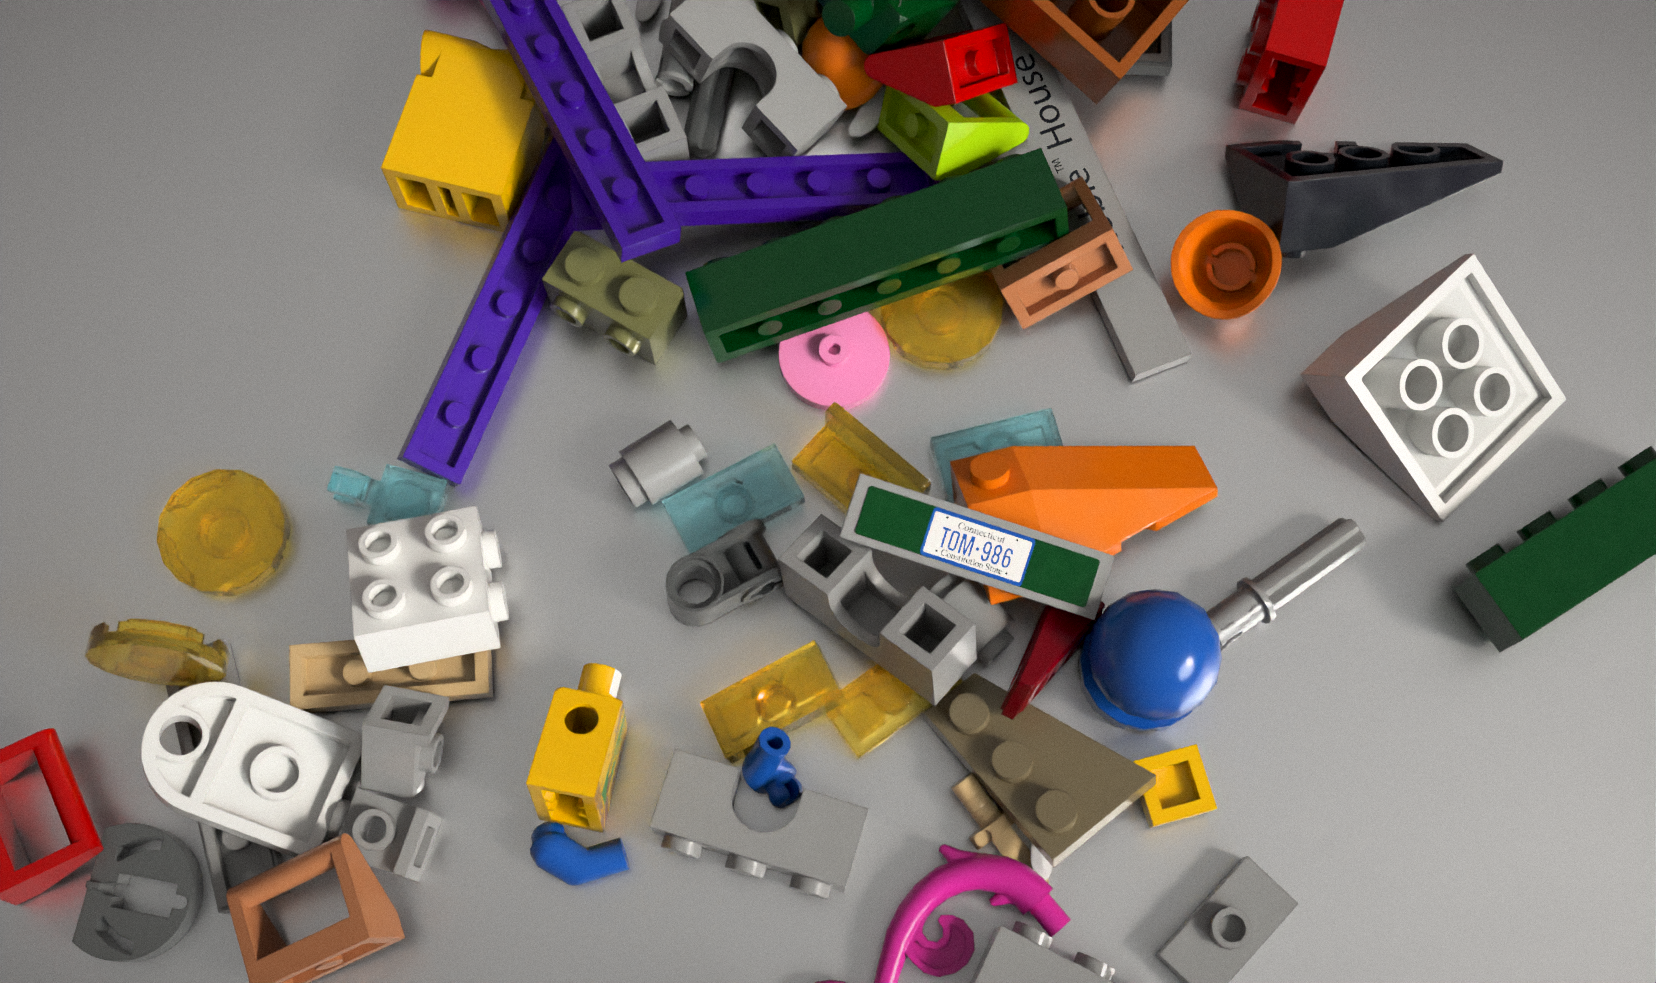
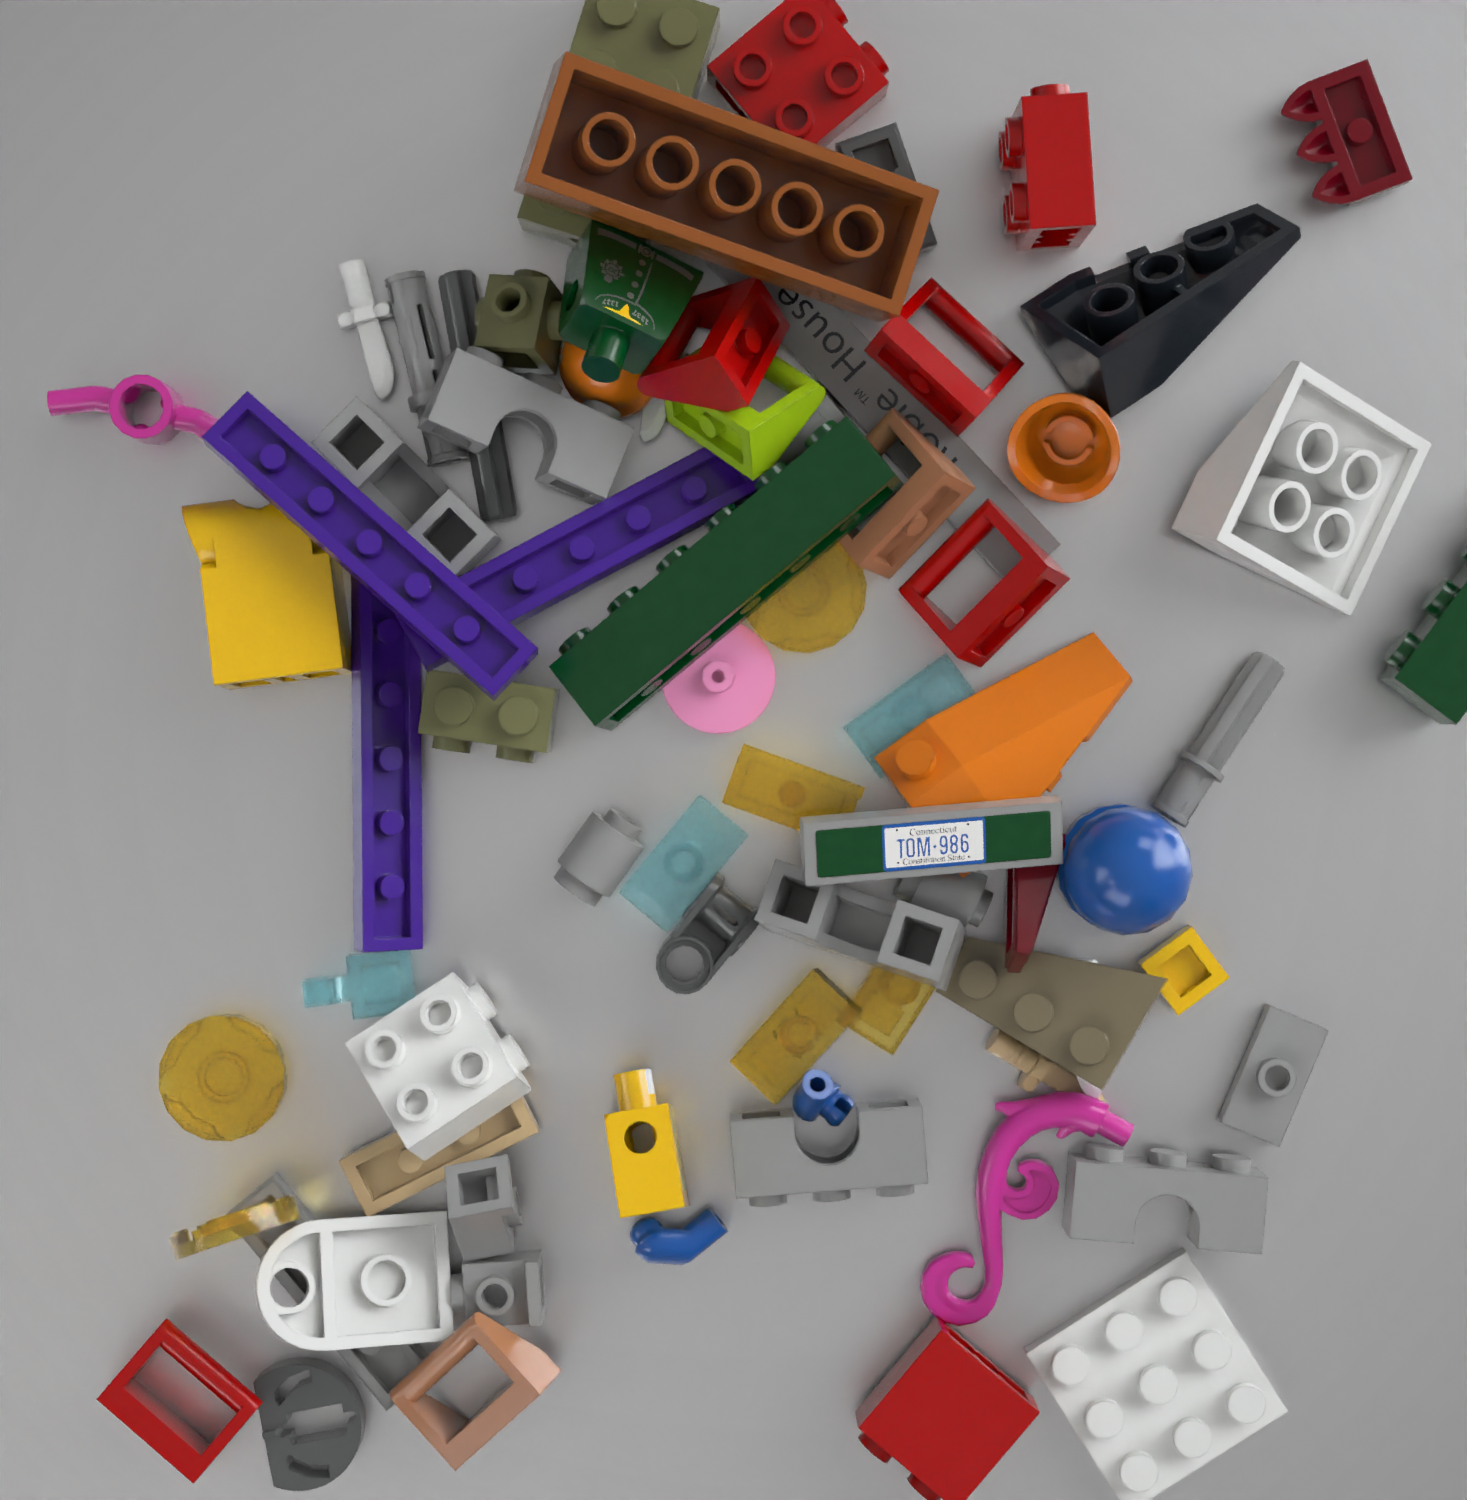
camera: 25 degrees left, 15 degrees up
none -> red tile [864,277,1025,437]
none -> red tile [898,498,1071,668]
none -> dark red plate [1281,59,1413,206]

